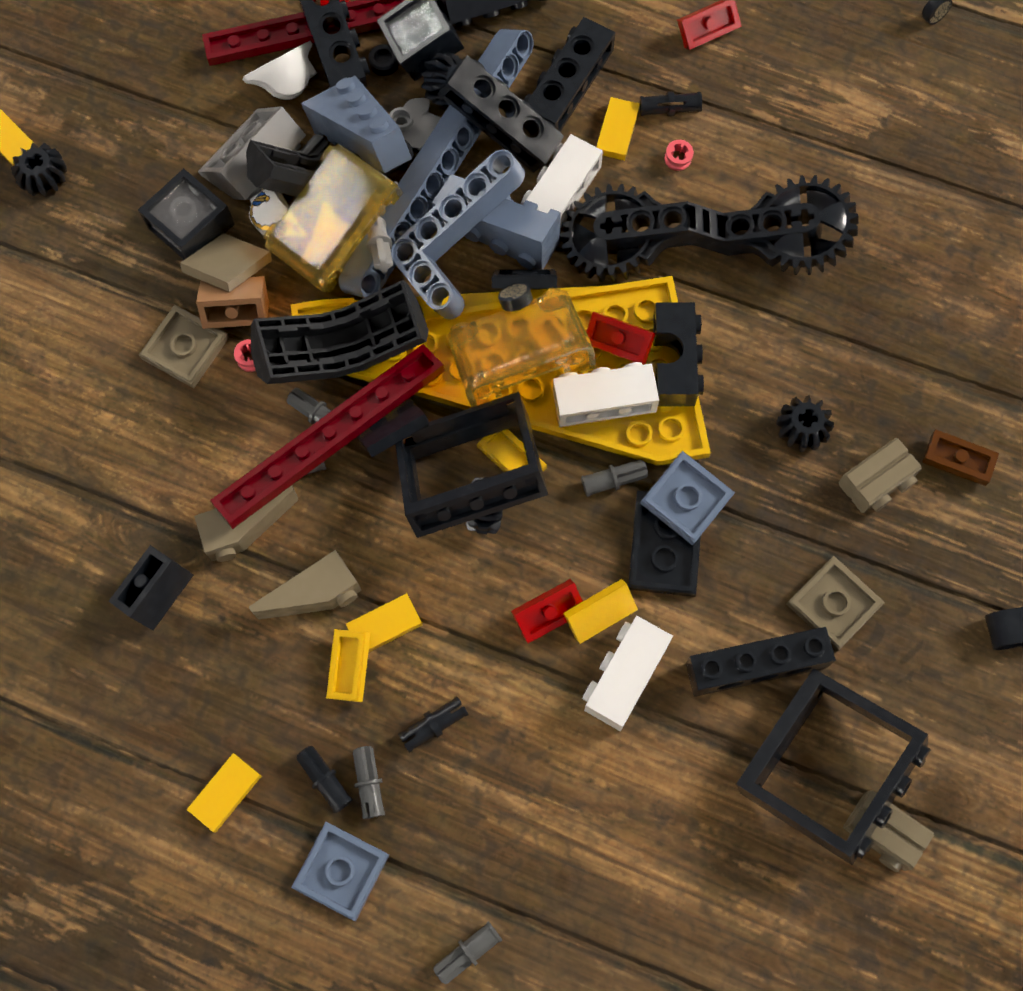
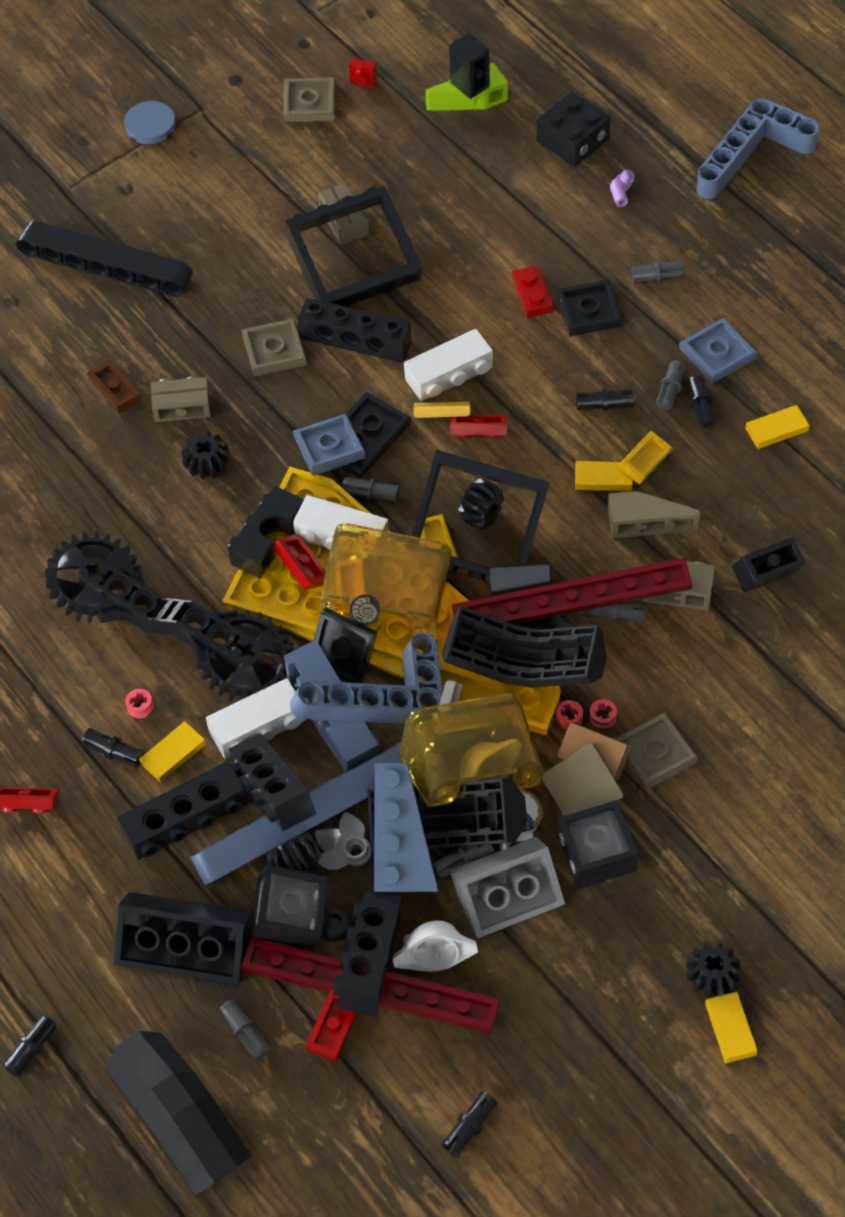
camera: 150 degrees left, 15 degrees down
none -> red plate [512,265,553,318]
none -> black tile [556,280,622,337]

